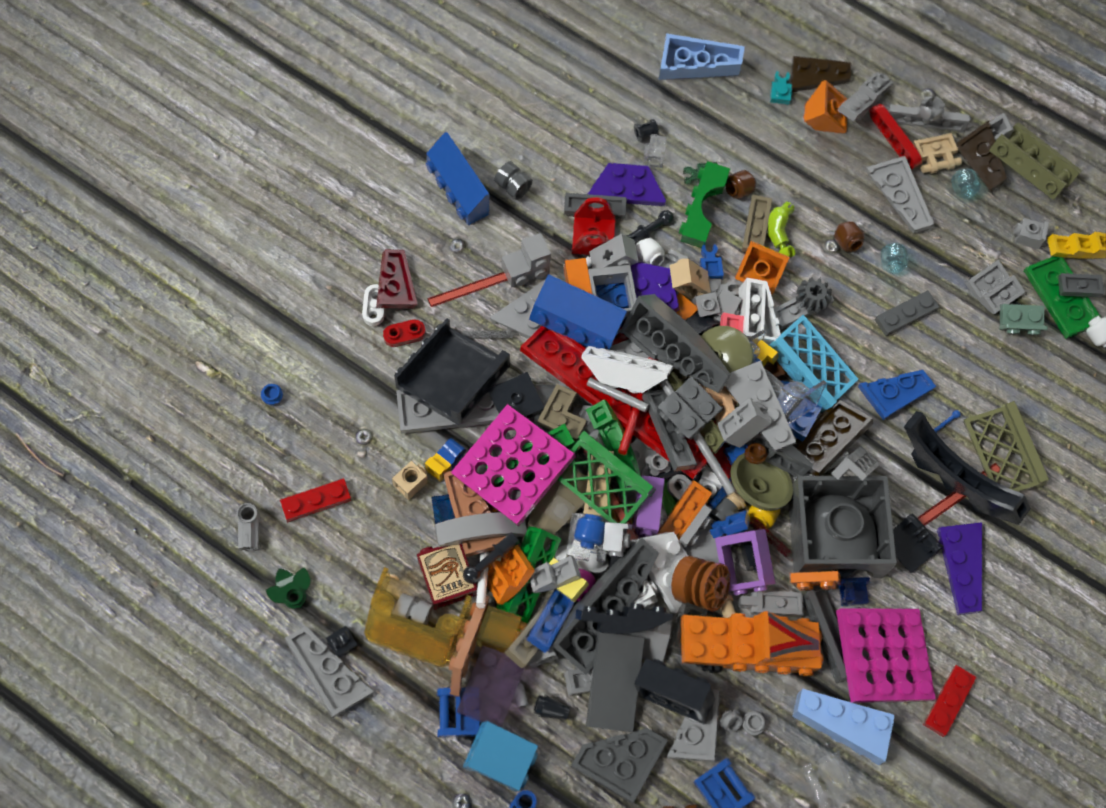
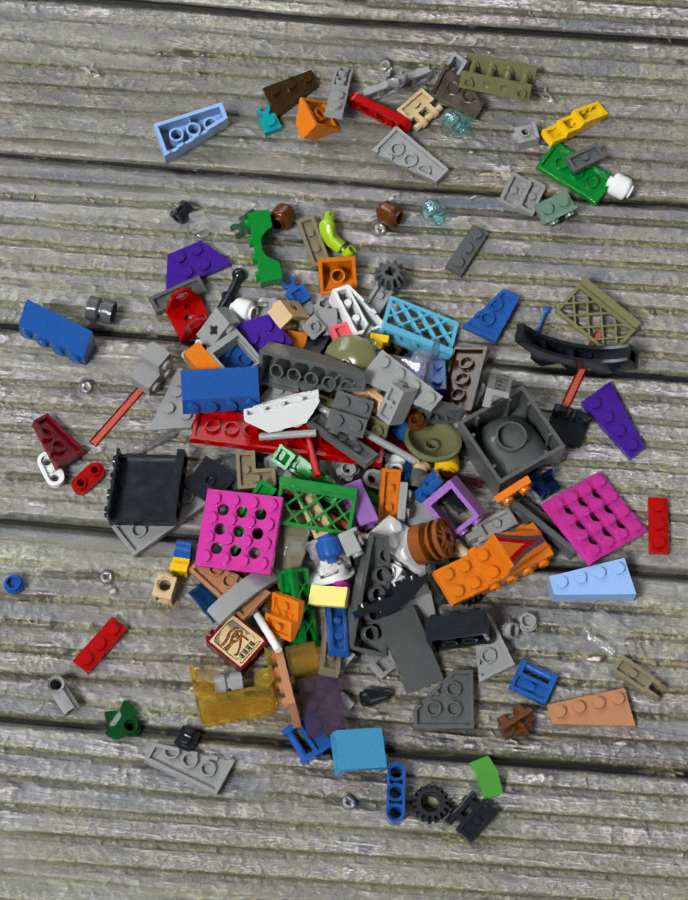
camera: 25 degrees left, 0 degrees up
black pin [463,532,520,584] -> none
light grey slope [530,556,581,593] -> none

